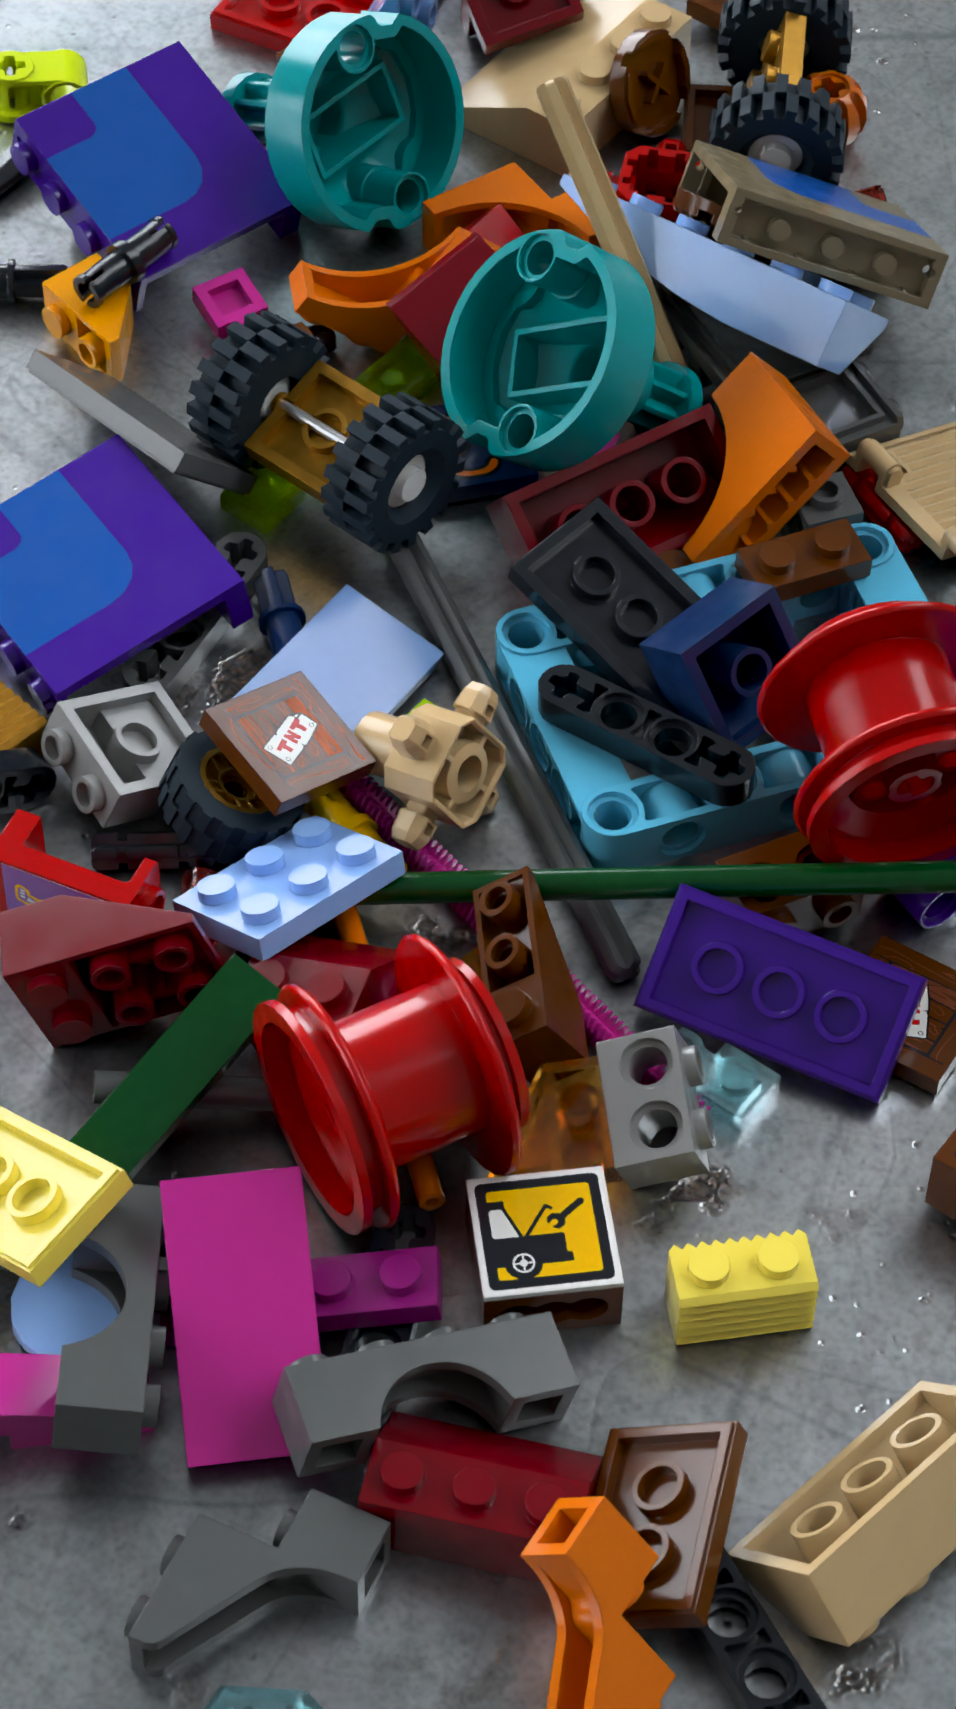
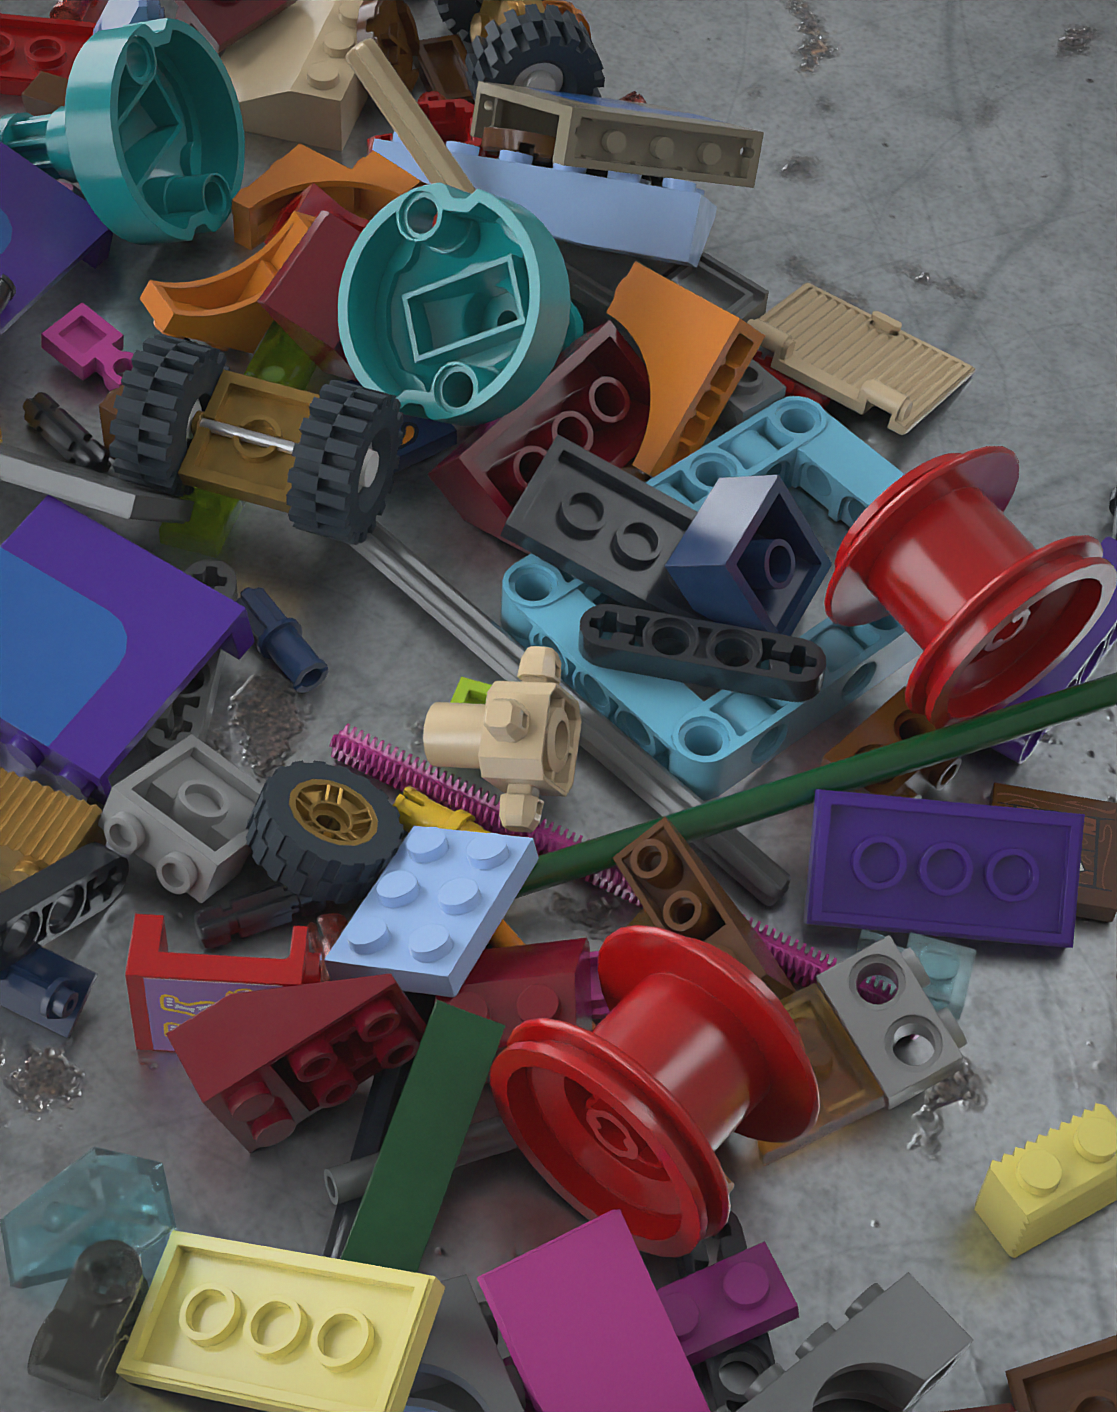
camera: 25 degrees left, 0 degrees up
tile [199,671,376,816] -> none
tile [232,584,445,733] -> none
piece [465,1166,624,1330] -> none
reddish brown plate [735,518,872,602] -> none
none -> black axle [22,392,112,473]

